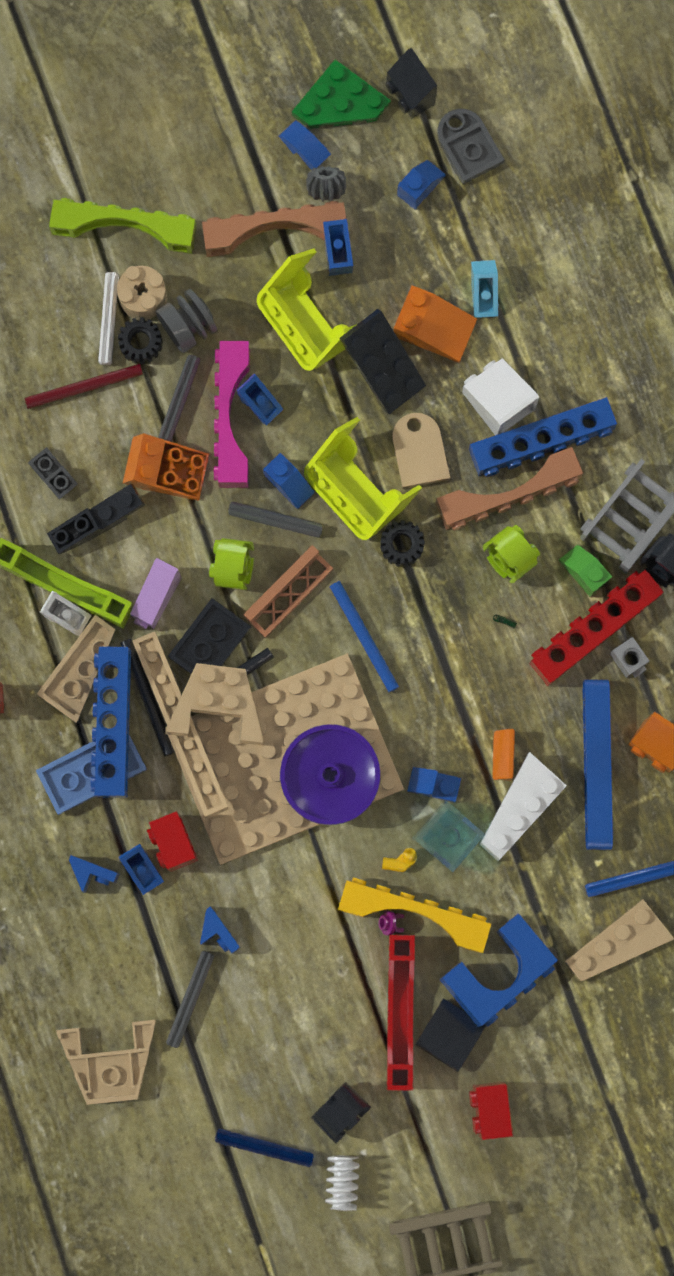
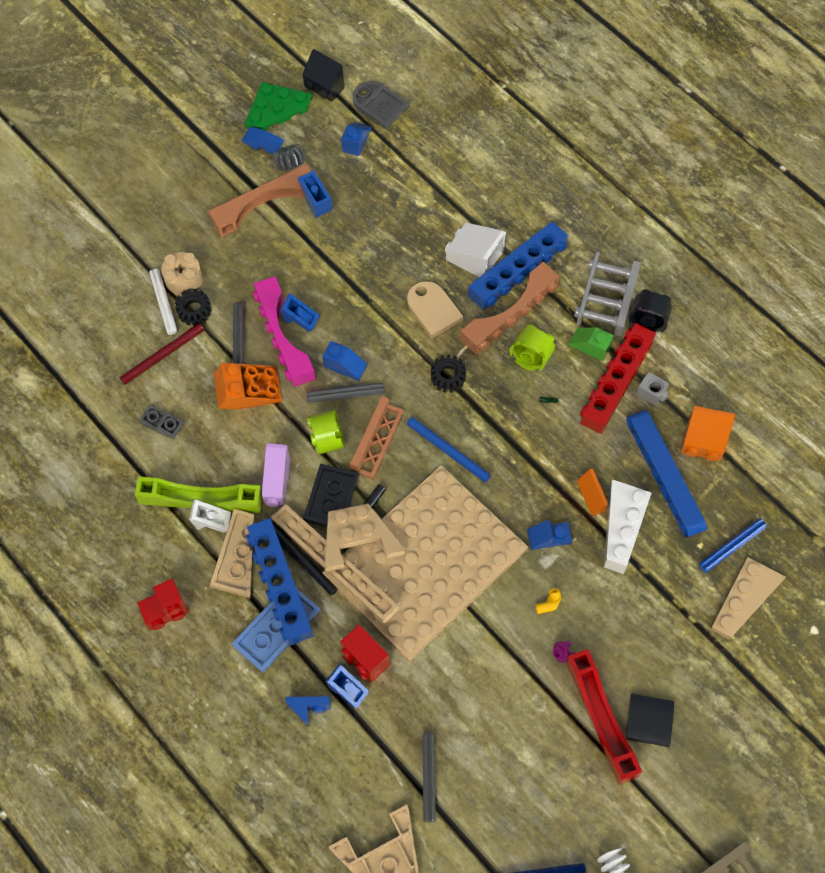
camera: 20 degrees left, 15 degrees down
black slope [47,484,145,554] -> none
lime arch [49,198,197,254] -> none
dark grey wheel [155,289,217,353] -> none
blue slope [200,906,241,954] -> none
neon yellow windscreen [257,248,357,371] -> none
dark purple dish [280,724,381,825] -> none
neon yellow windscreen [304,417,422,540] -> none
black brick [311,1082,371,1144] -> none
yellow arch [338,878,491,954] -> none
black plate [339,309,426,415] -> none
orange slope [393,285,477,363] -> none
clear light blue slope [412,801,485,872] -> none
blue arch [440,913,558,1027] -> none
red brick [469,1082,513,1140] -> none
medium azure slope [471,260,498,318] -> none

